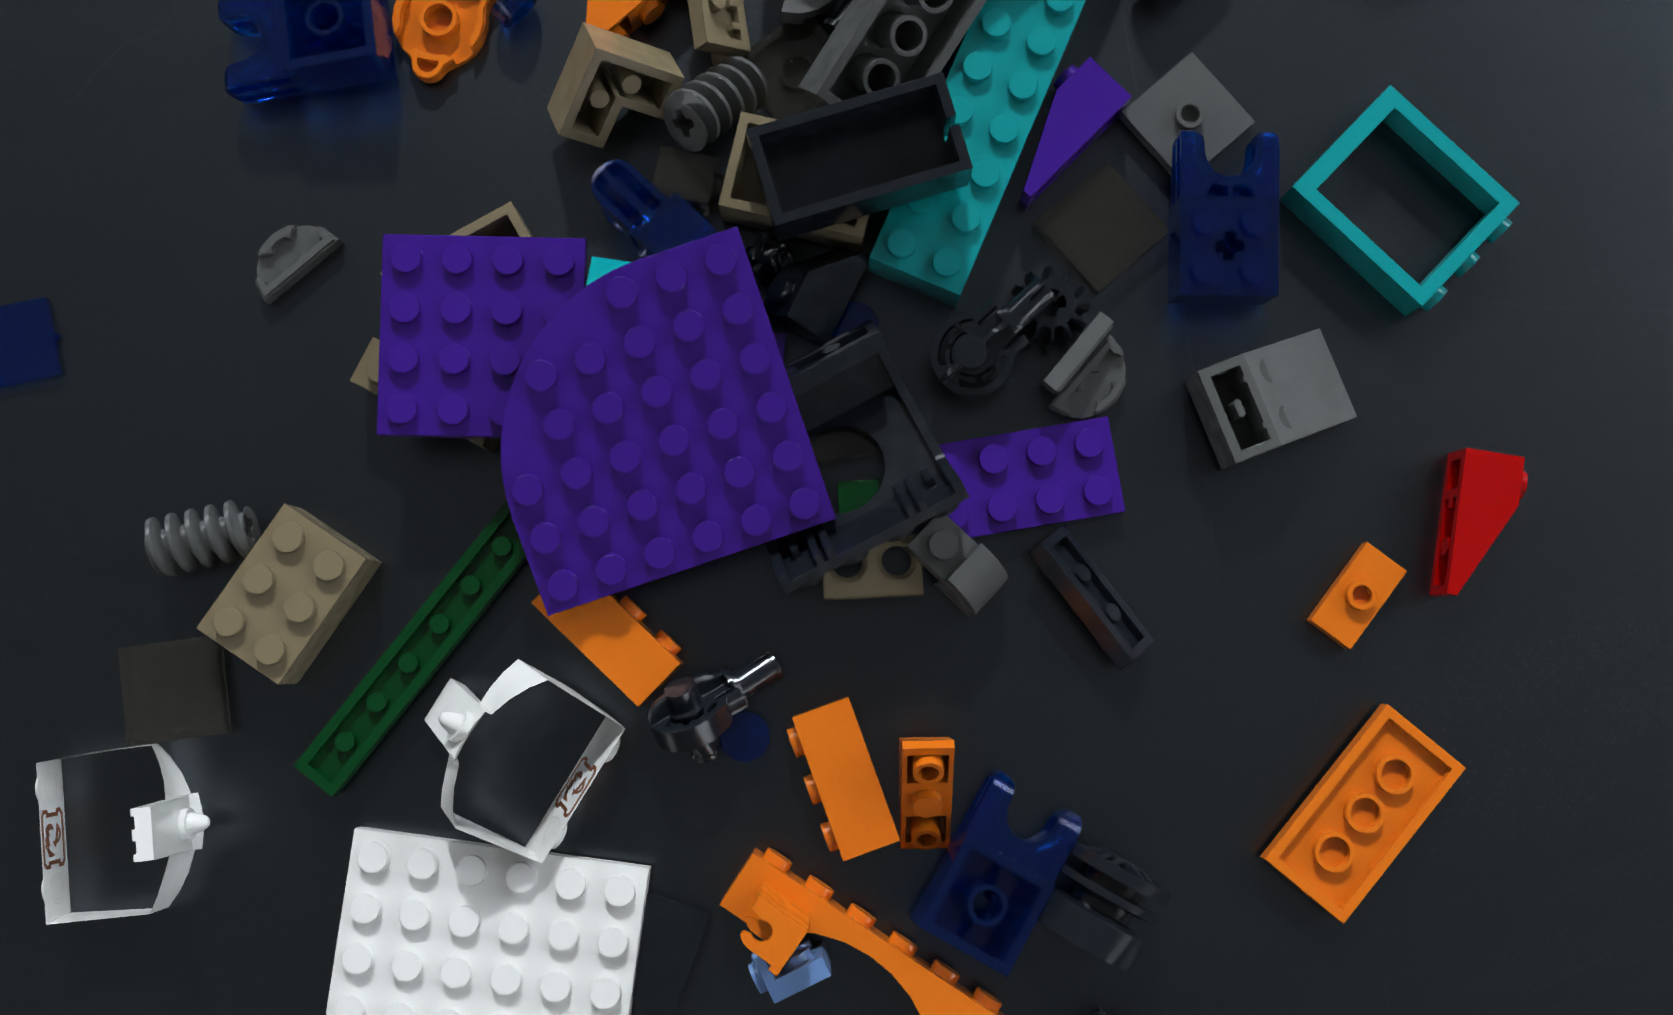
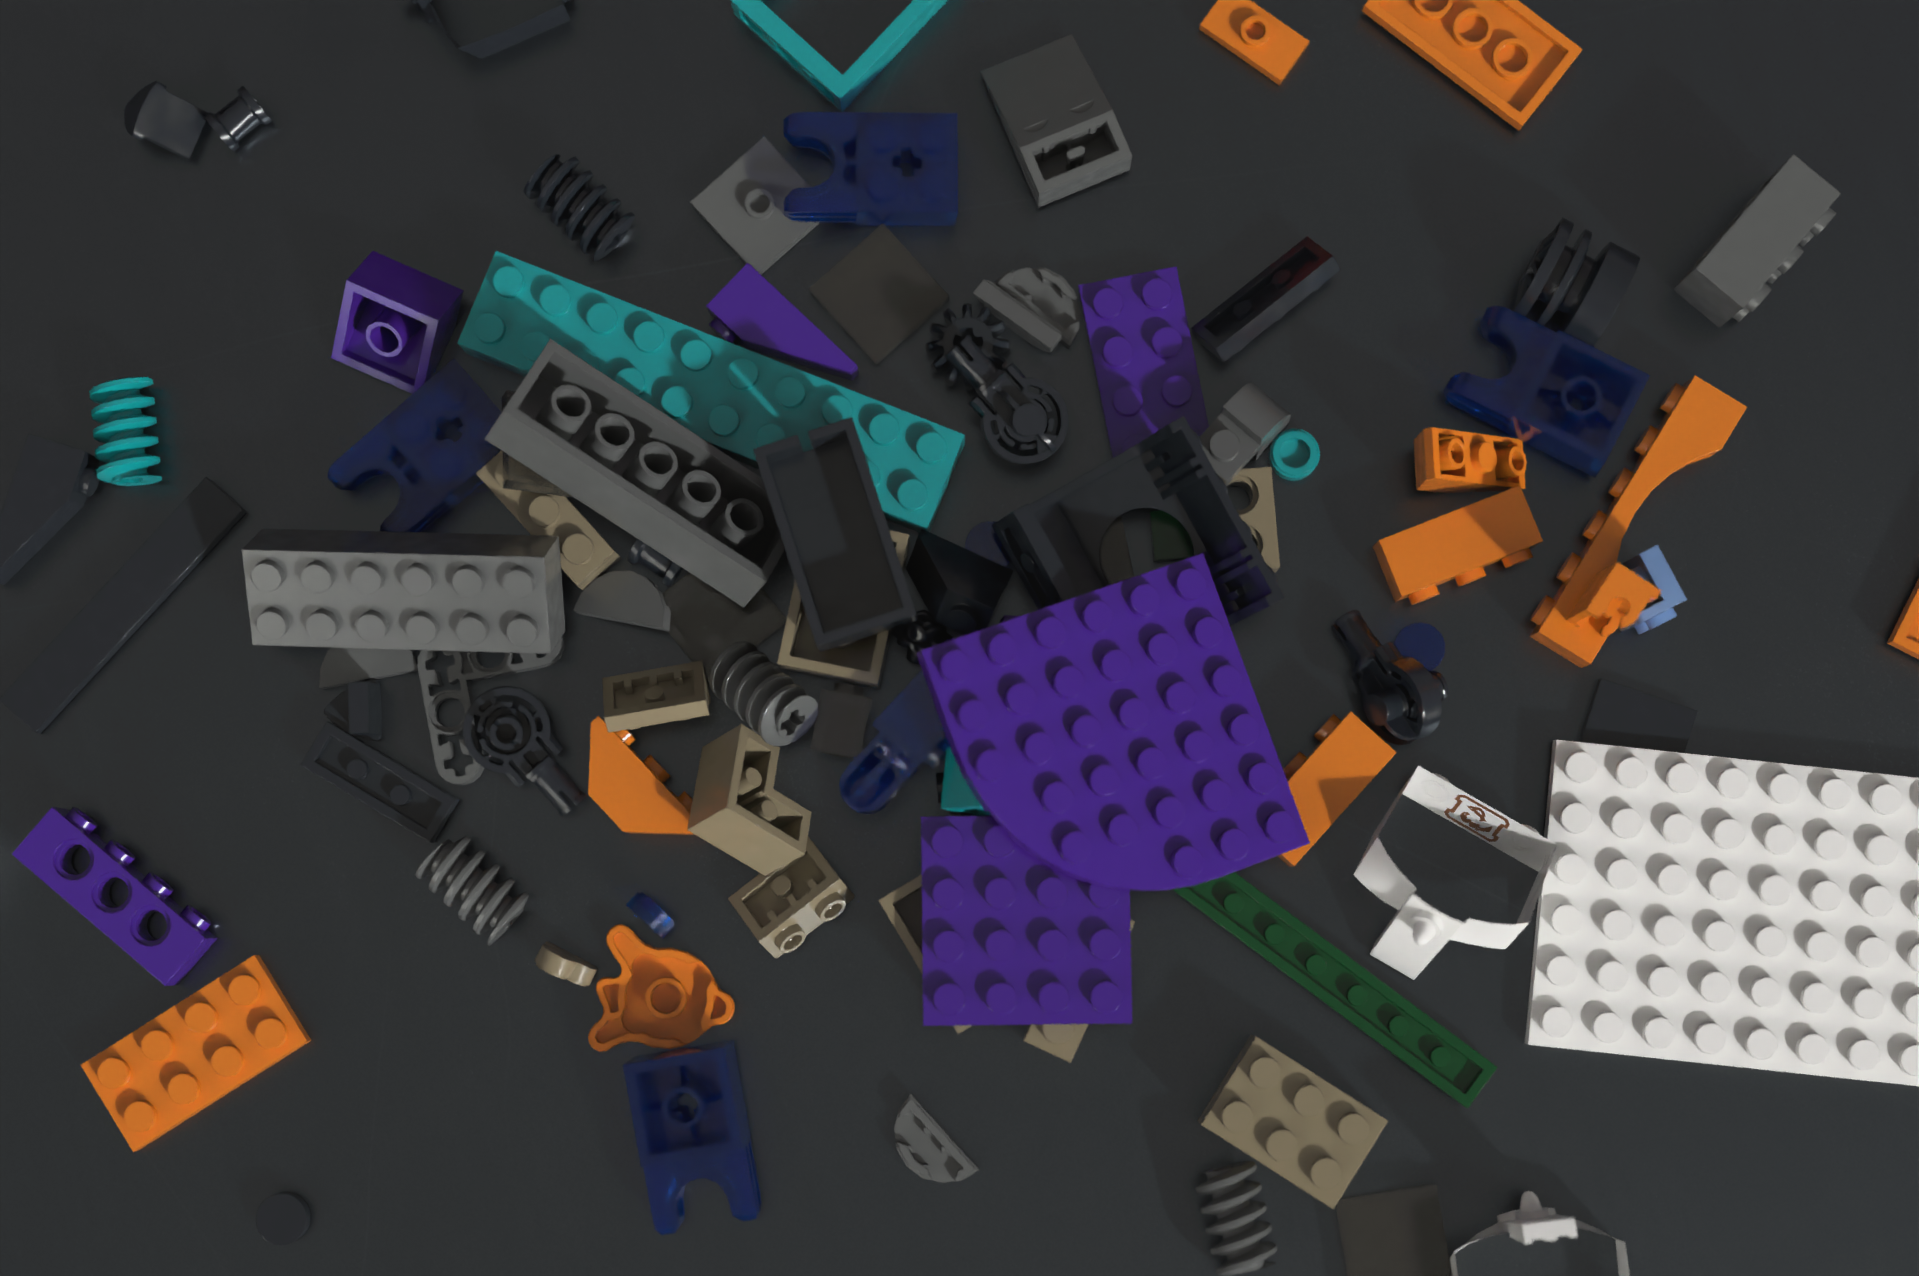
camera: 85 degrees left, 0 degrees up
none -> dark tan bracket [728,837,855,958]
none -> teal tile [1268,429,1320,481]

